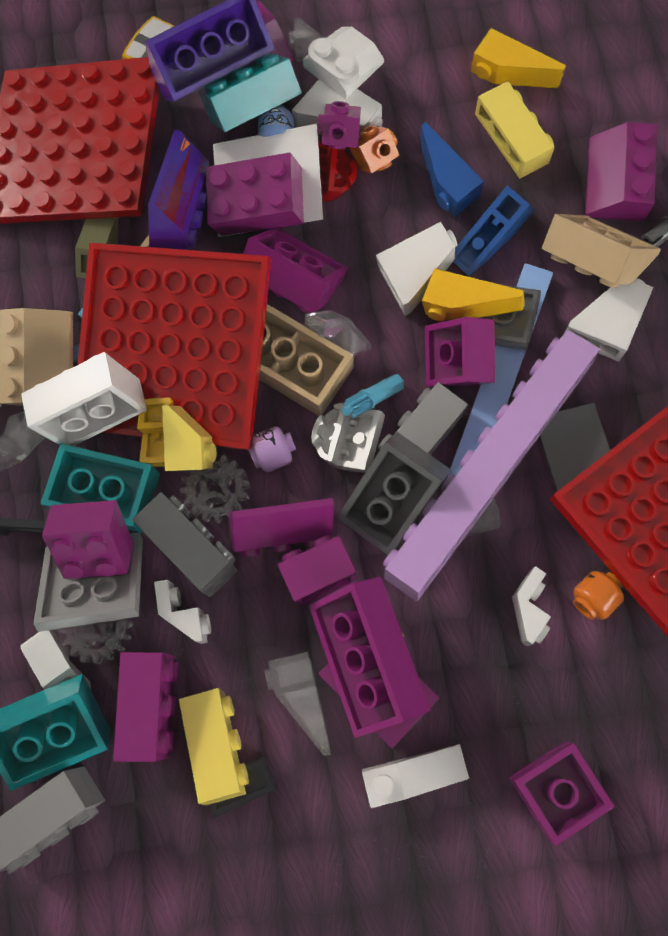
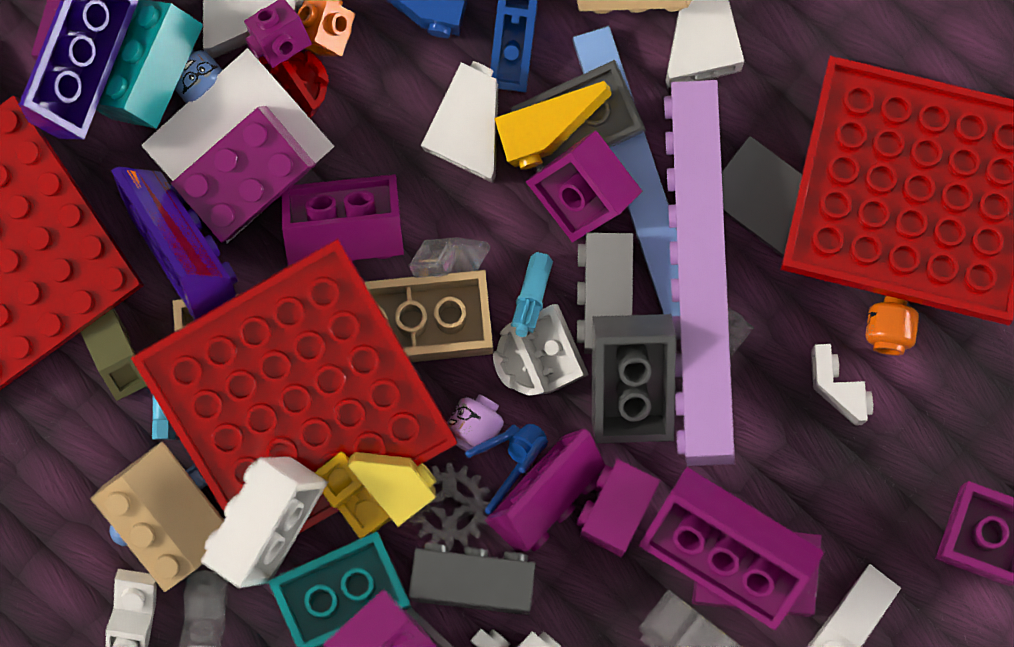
camera: 45 degrees left, 5 degrees up
none -> blue plant [465,423,548,514]

